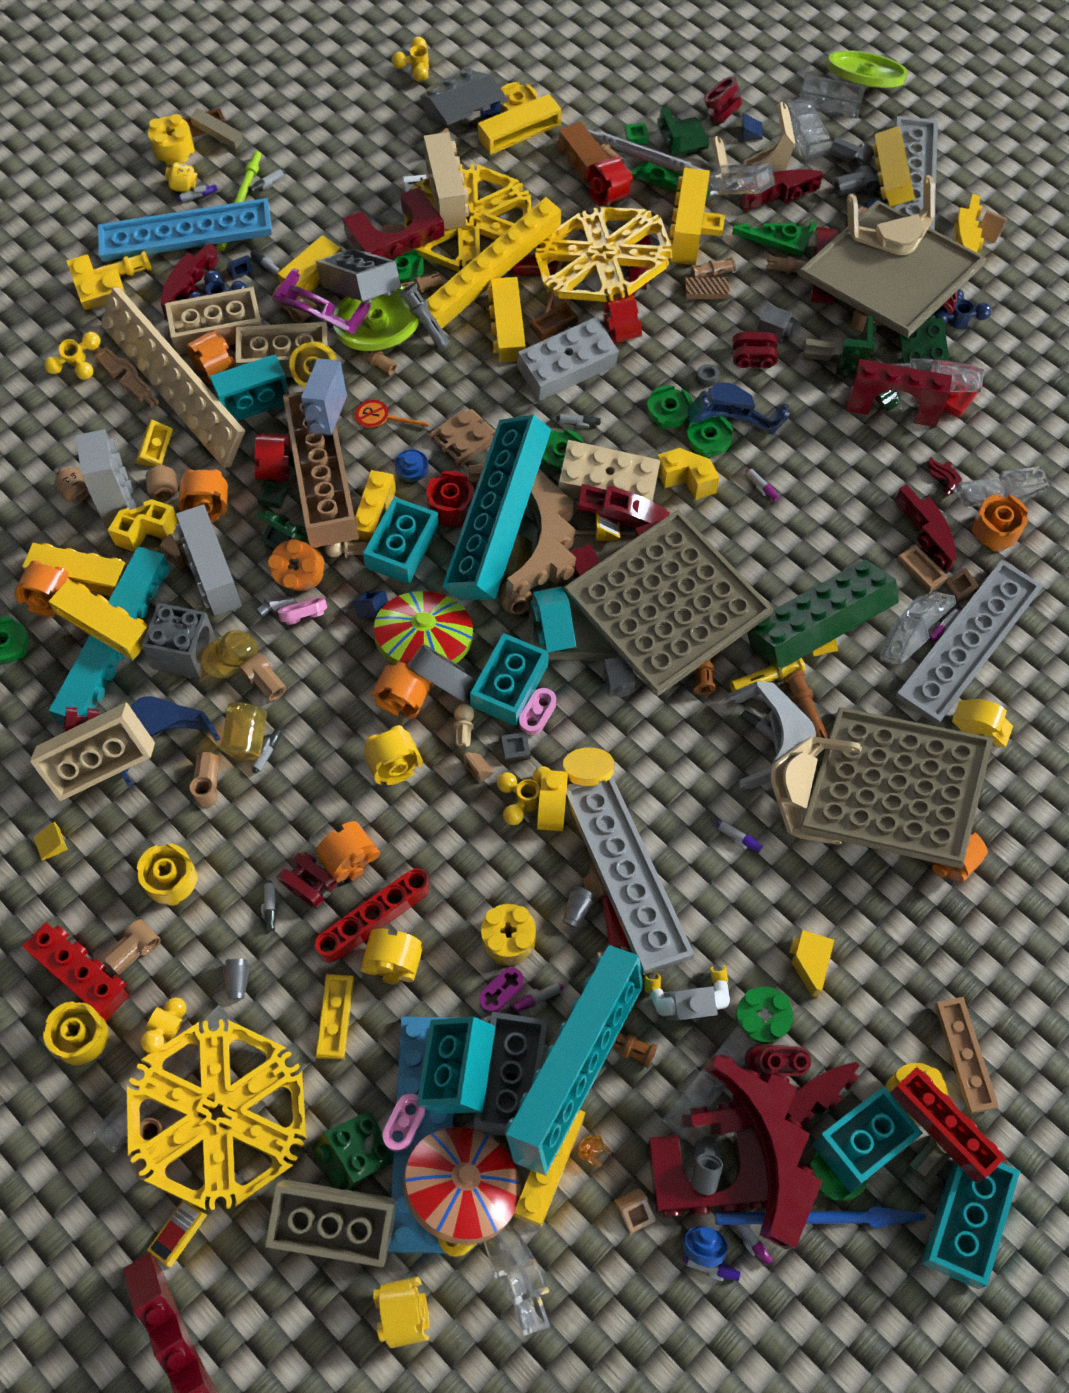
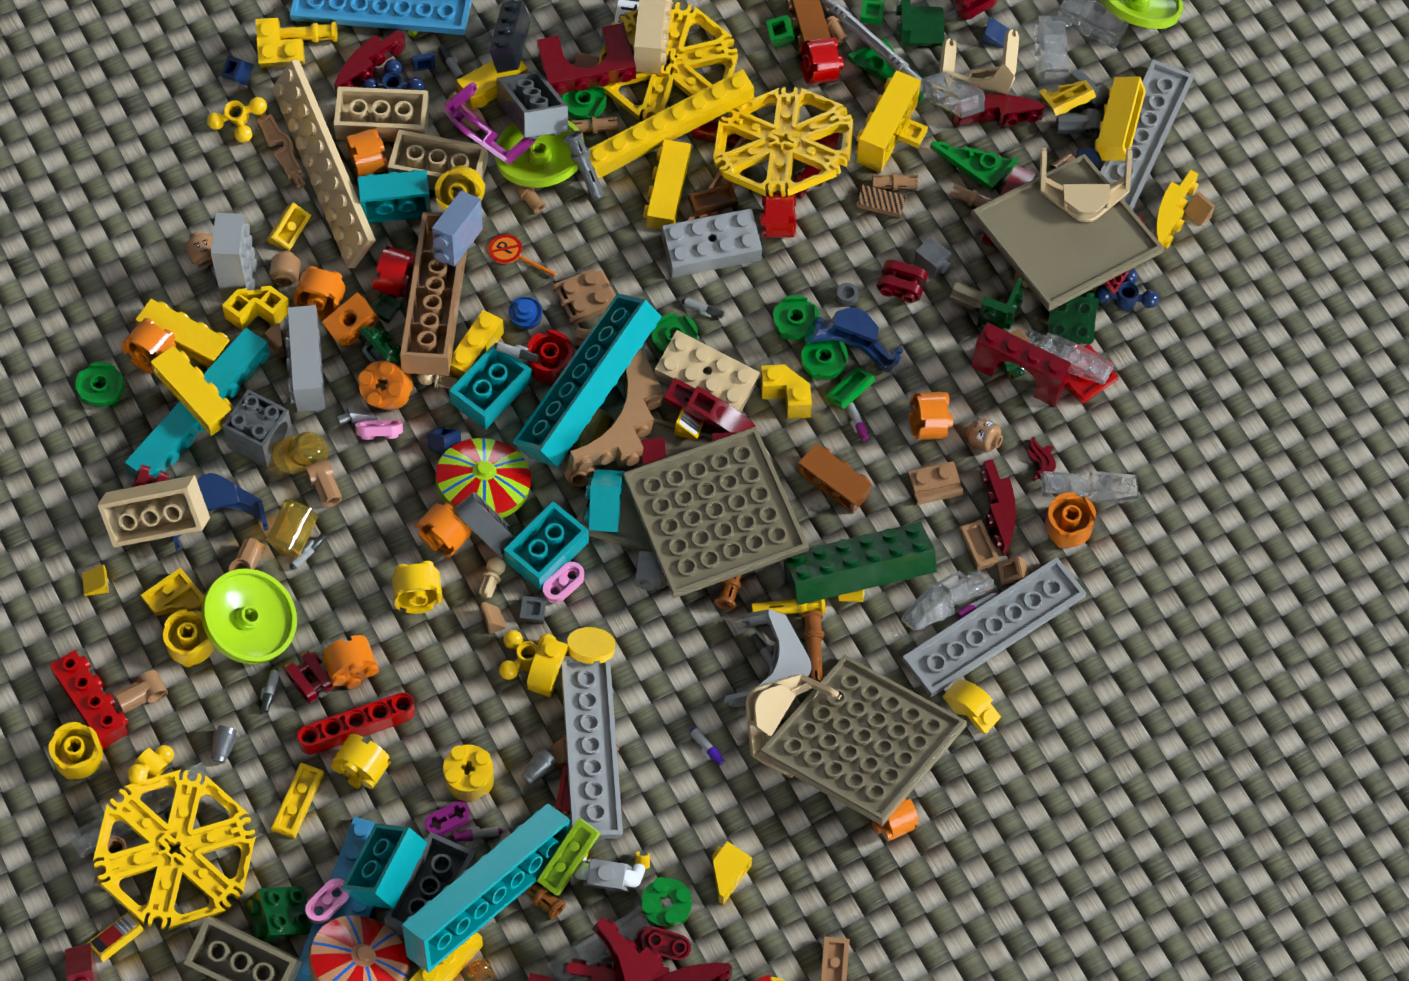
camera: 15 degrees right, 0 degrees up
none -> yellow wing [141,567,204,616]
none -> lime dish [201,569,297,664]
none -> dark blue slope [221,55,254,85]
none -> orange brick [322,292,380,348]
none -> black brick [489,0,531,73]
none -> piece [494,342,539,362]
none -> lime plate [537,818,601,896]
none -> green brick [766,15,797,48]
none -> dark orange brick [797,443,872,514]
none -> green tile [825,367,876,410]
none -> medium nougat plate [908,461,963,505]
none -> orange brick [909,392,953,440]
none -> medium nougat head [966,418,1003,453]
none -> yellow wing [1039,80,1096,116]

